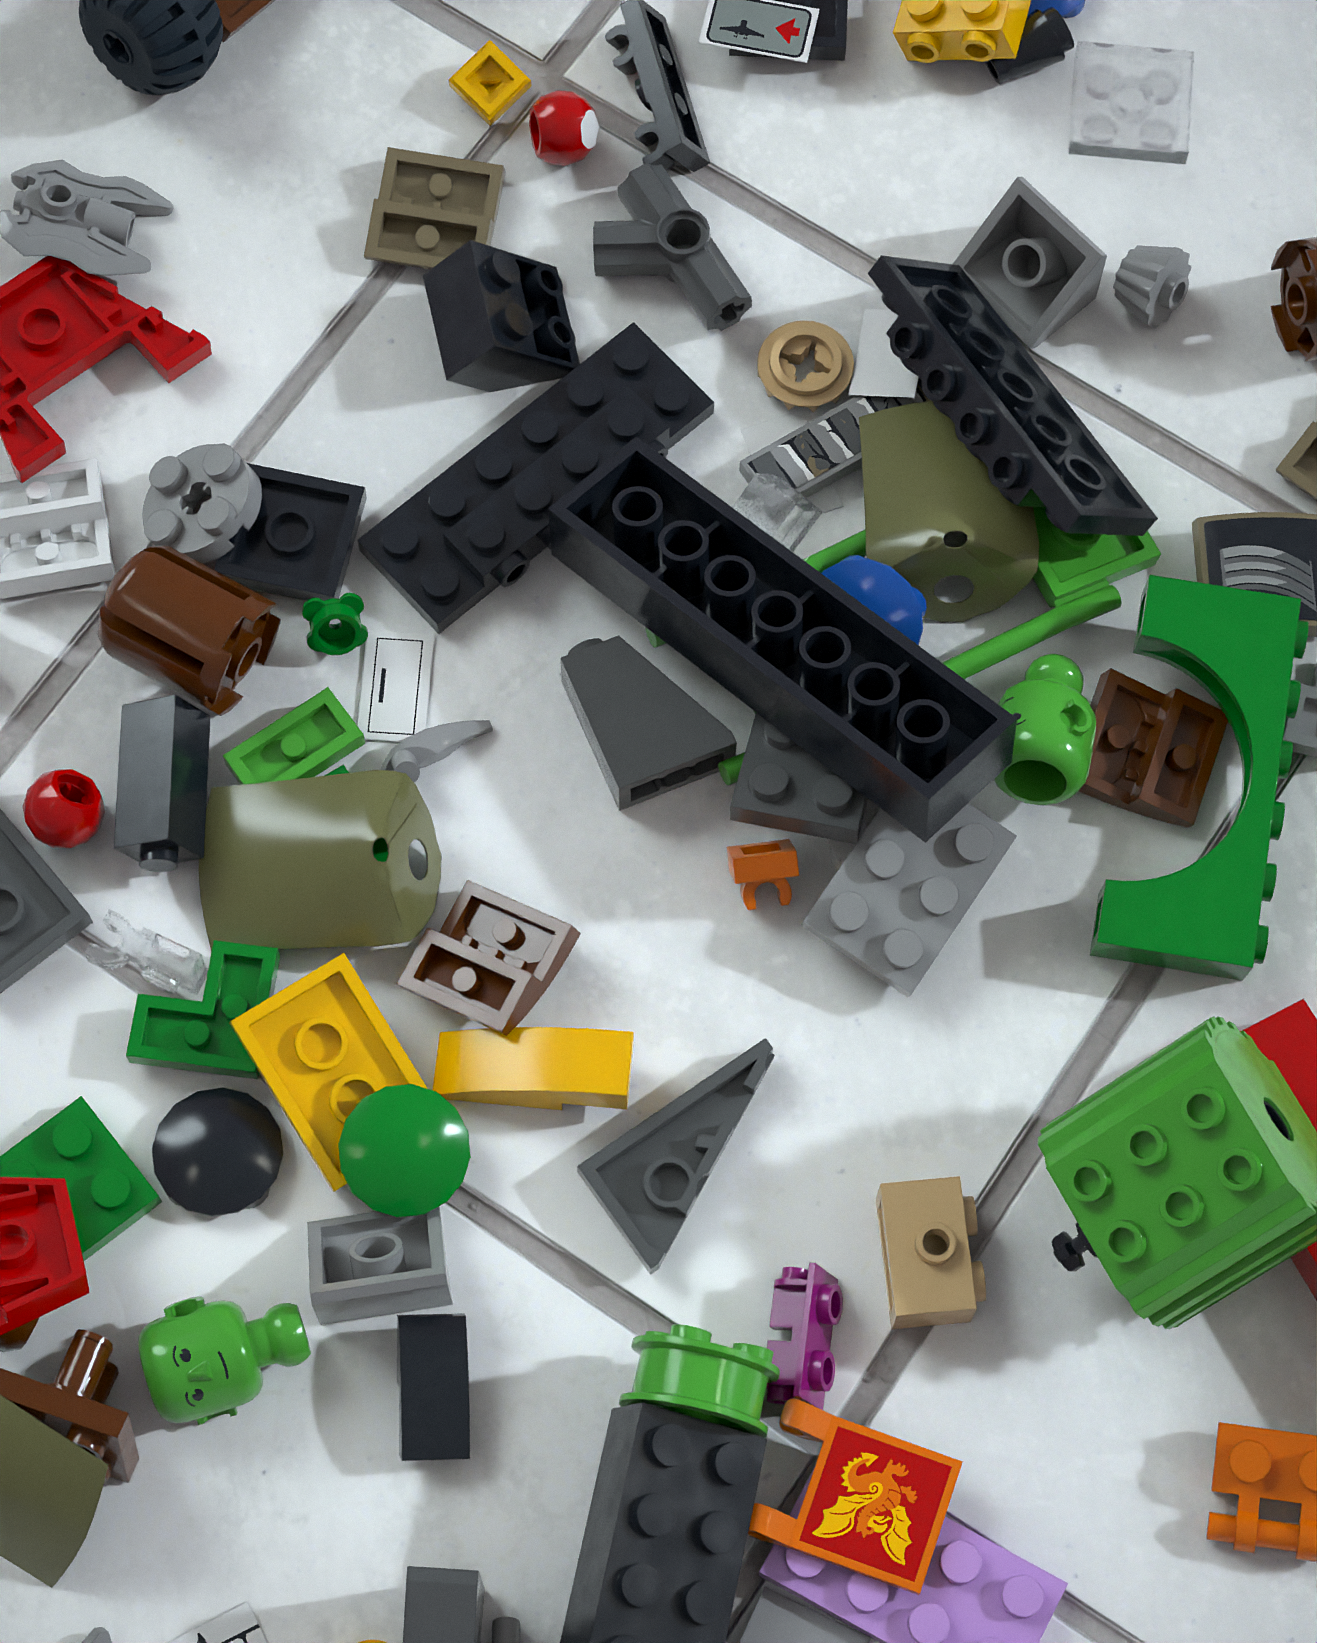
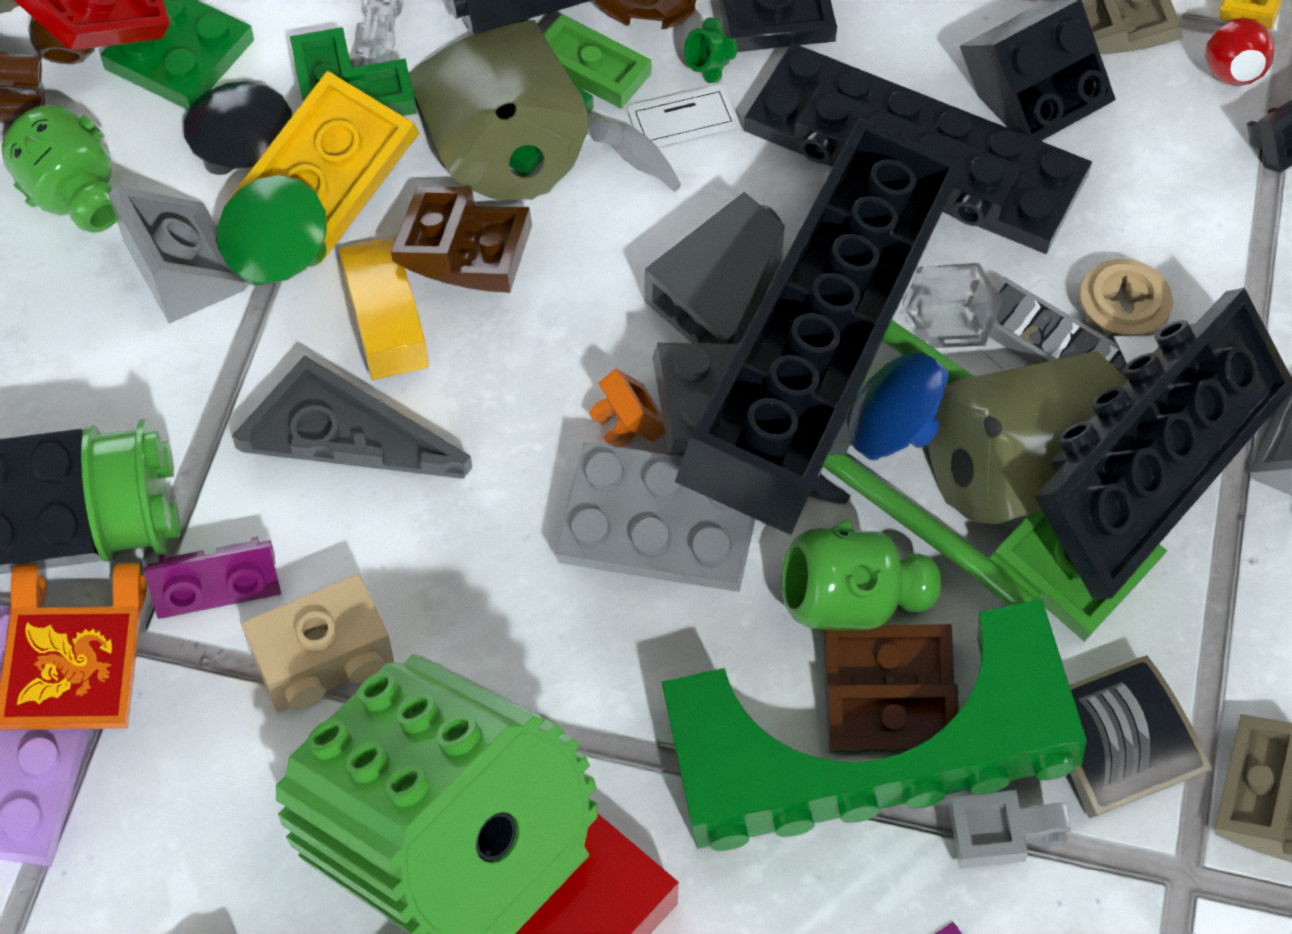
camera: 70 degrees right, 10 degrees down
black slope [397,1313,470,1461] -> none
dark grey piece [593,163,752,331] -> none

